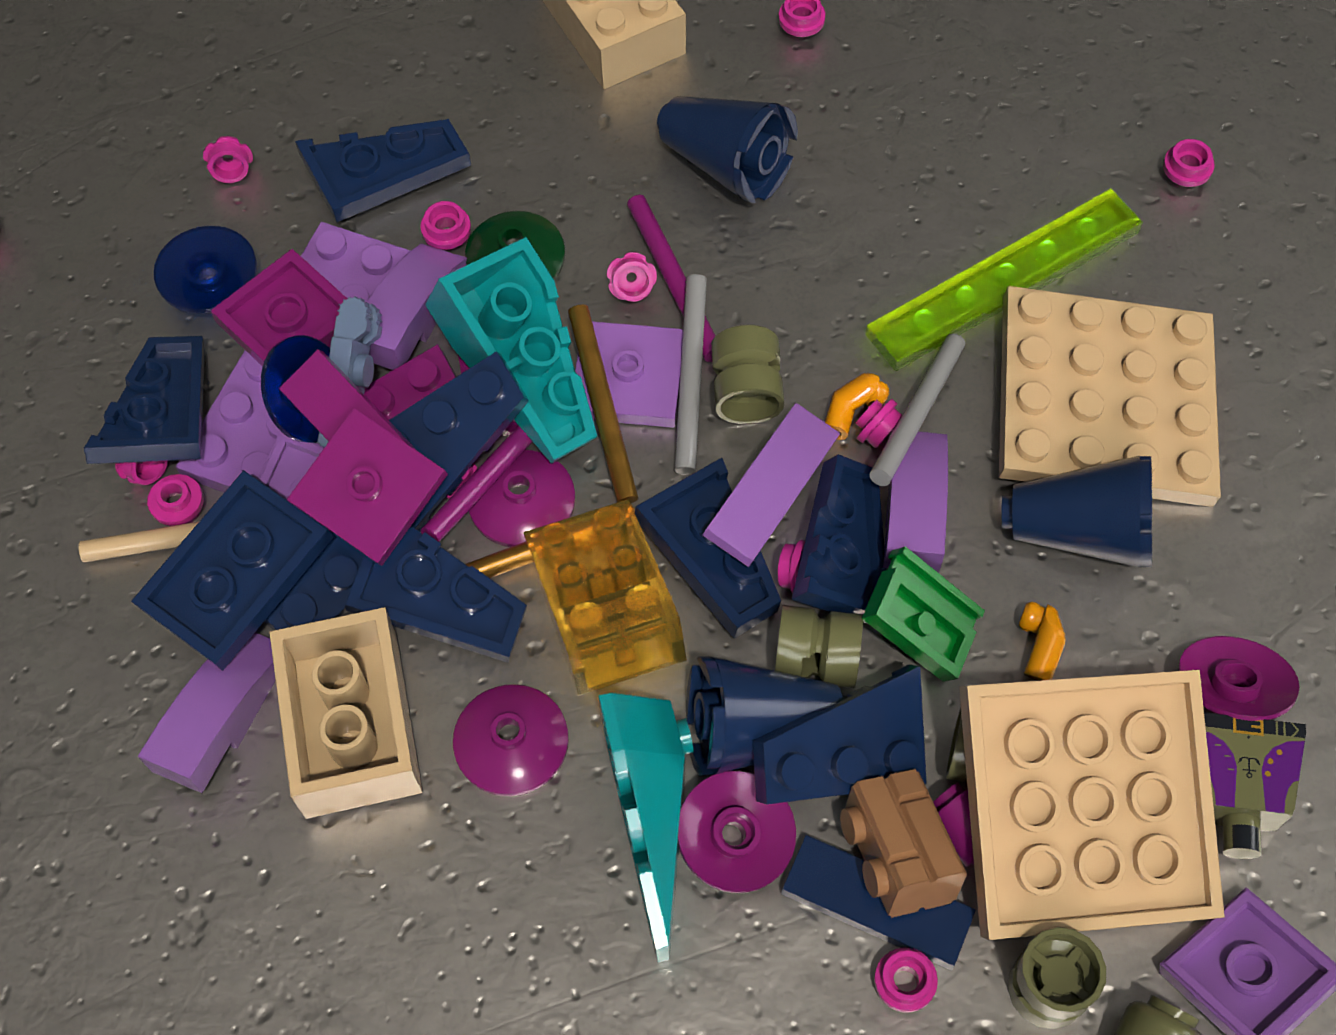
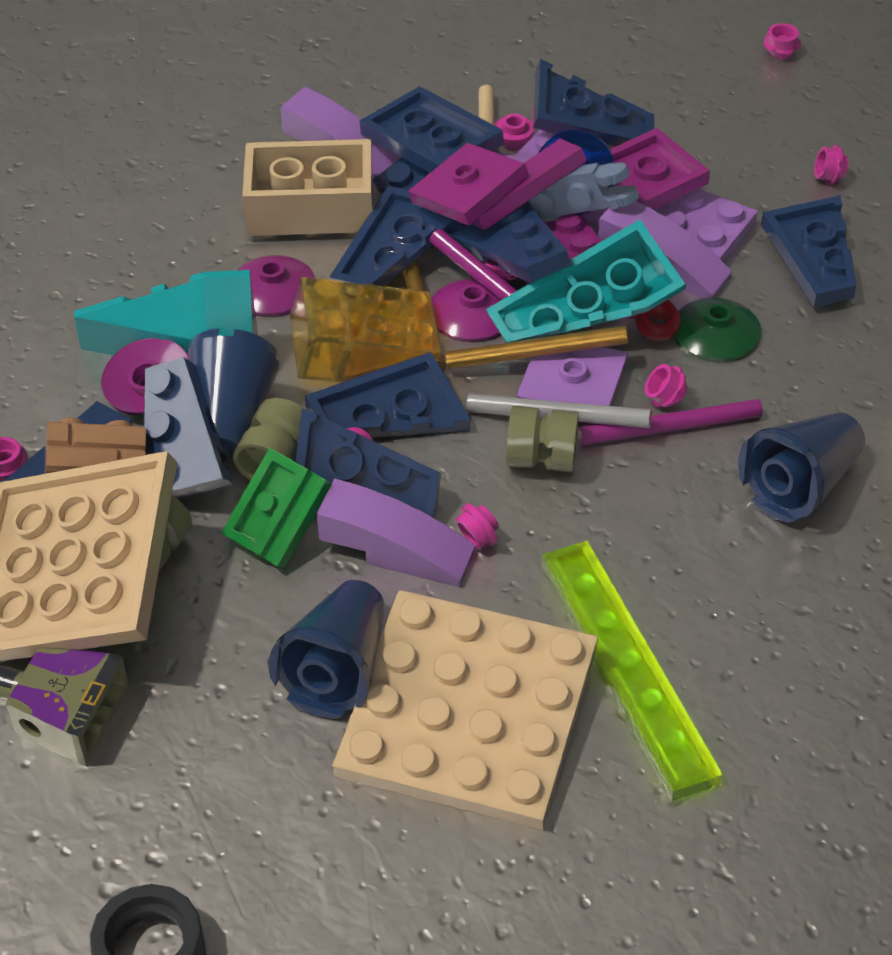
camera: 100 degrees right, 15 degrees down
clear blue dish [154,226,257,313] -> none
dark pink plate [420,201,471,250] -> none
medium lavender slope [703,403,840,567] -> none
light orange arm [825,373,889,440] -> none
light grey bar [870,334,965,486] -> none
light orange arm [1019,602,1066,681] -> none
dark pink plate [1163,139,1215,187] -> none
magenta dish [1178,636,1300,721] -> none

